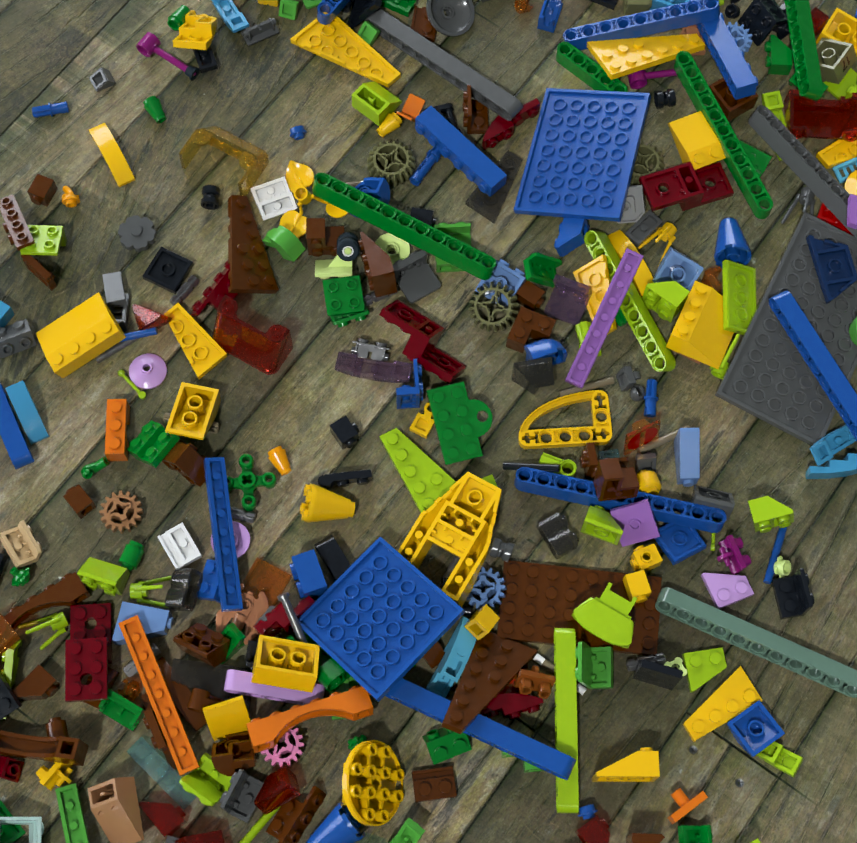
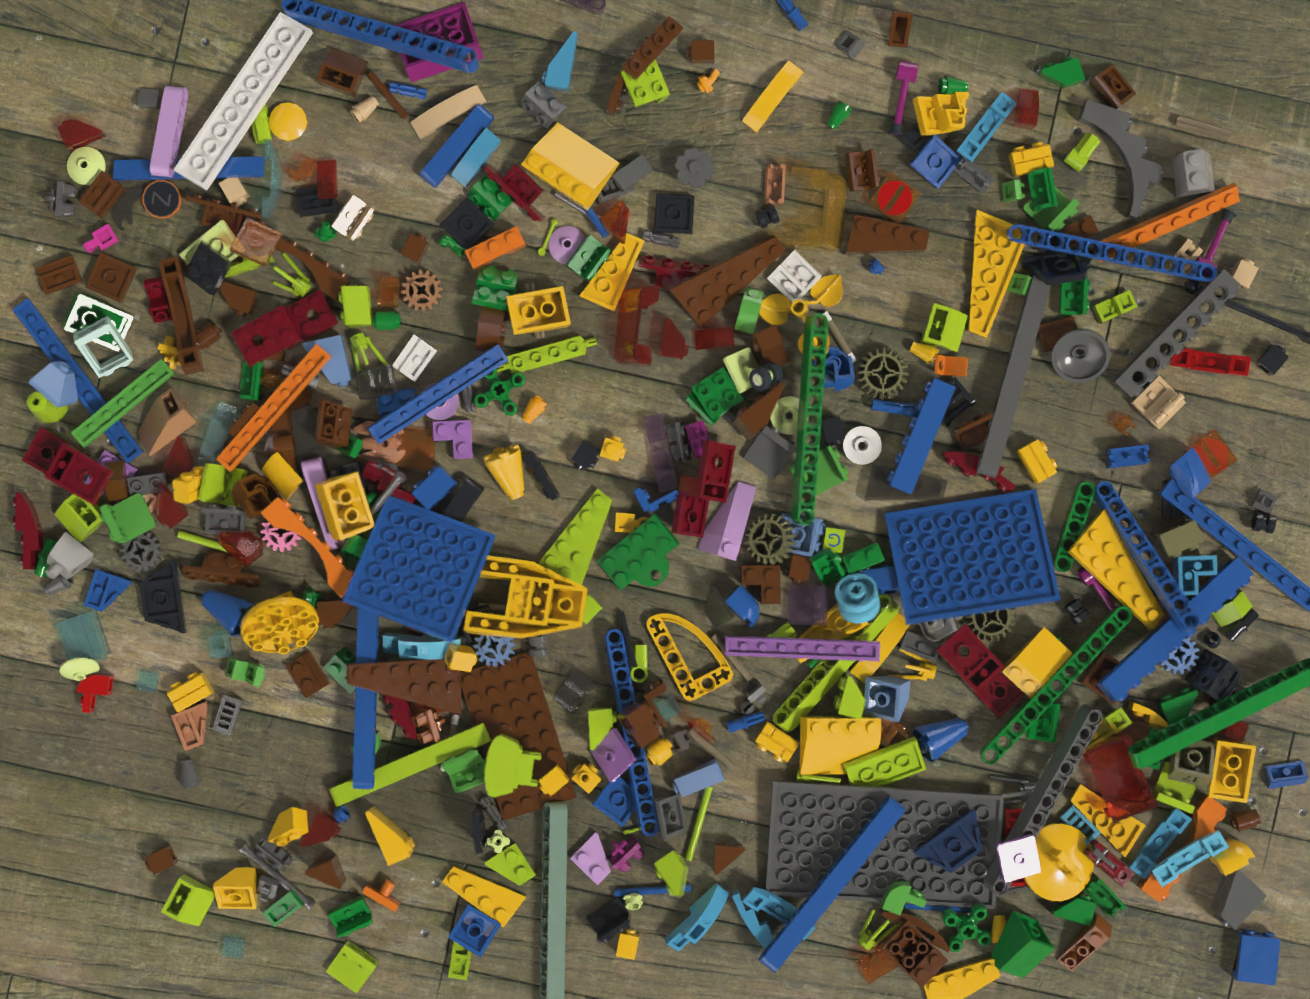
camera: 70 degrees right, 20 degrees up
none -> yellow brick [172,466,204,504]
none -> reddish brown slope [317,600,355,628]
none -> clear orange bracket [378,276,400,308]
none -> medium lavender plate [432,420,473,459]
none -> black plate [440,197,495,250]
none -> green bracket [467,175,514,221]
none -> dark red bracket [484,164,545,222]
none -> lime plate [497,335,597,375]
none -> green bracket [565,234,611,281]
none -> yellow brick [600,435,626,462]
none -> yellow brick [616,928,639,960]
none -> clear red slope [660,318,689,360]
none -> dark azure slope [664,883,729,952]
none -> magenta hips [685,420,709,459]
none -> lime bar [685,786,713,861]
none -> clear red slope [694,327,735,350]
none -> lavender wedge [698,482,756,561]
none -> reddish brown slope [713,842,745,875]
none -> yellow brick [754,721,800,763]
none -> nougat hinge [764,164,786,206]
none -> lime brick [821,527,845,553]
none -> medium azure wheel [835,573,880,624]
none -> green brick [840,542,885,575]
none -> white dish [843,426,882,465]
none -> reddish brown wedge [844,215,930,255]
none -> reddish brown bracket [845,149,879,192]
none -> piece [868,172,921,224]
none -> reddish brown slope [888,11,913,48]
none -> blue plate [909,135,961,189]
none -> yellow brick [1016,439,1057,484]
none -> yellow slope [1128,701,1168,729]

